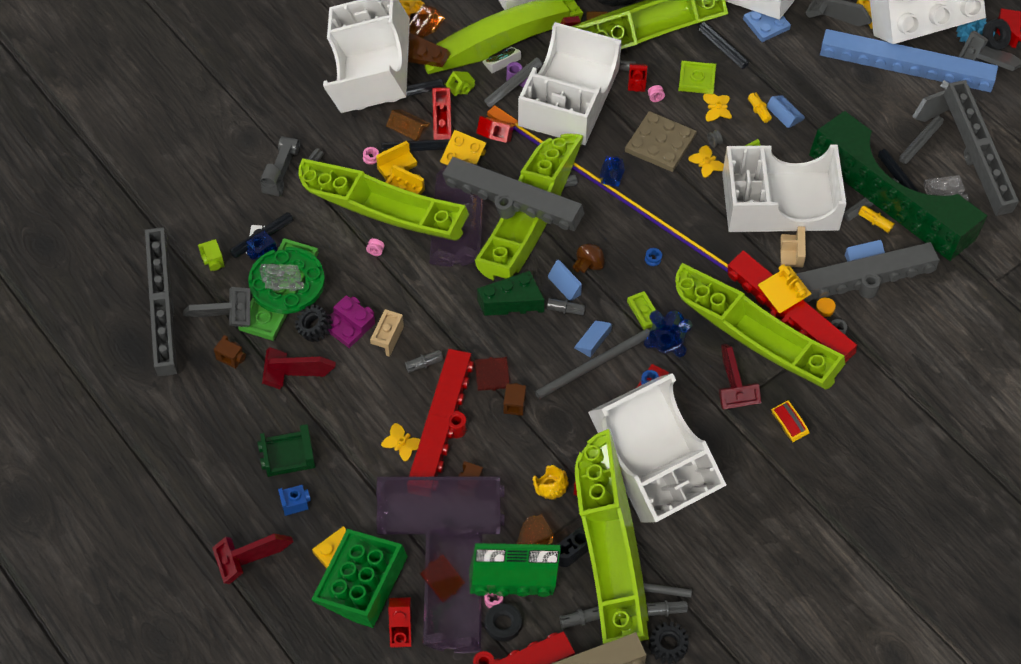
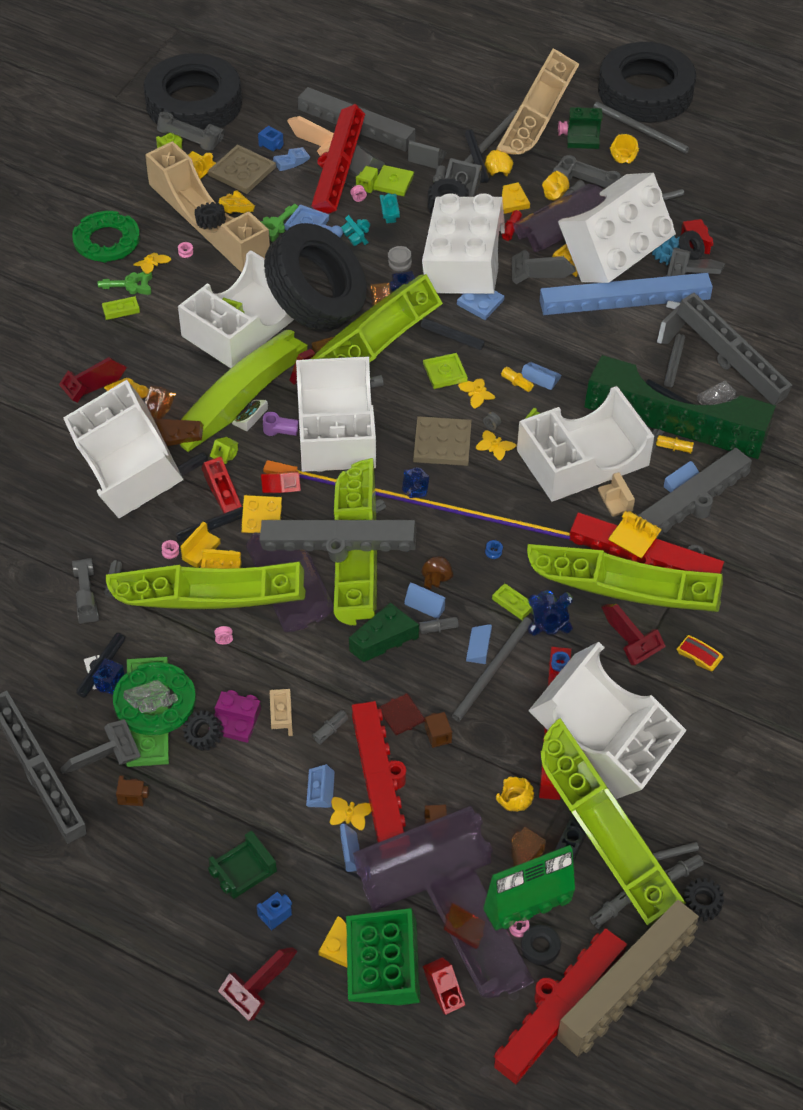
camera: 25 degrees left, 5 degrees down
lime brick [198,239,225,271] -> none
dark red piece [262,347,336,389] -> none
clear orange panel [386,110,430,141] -> none
dark grey axle [484,57,543,108] -> none
red slope [628,63,648,92] -> none
bright pink bush [648,85,665,102] -> none
light orange tile [816,298,836,317] -> none
none -> medium blue slope [306,764,335,808]
none -> medium blue slope [340,824,363,872]

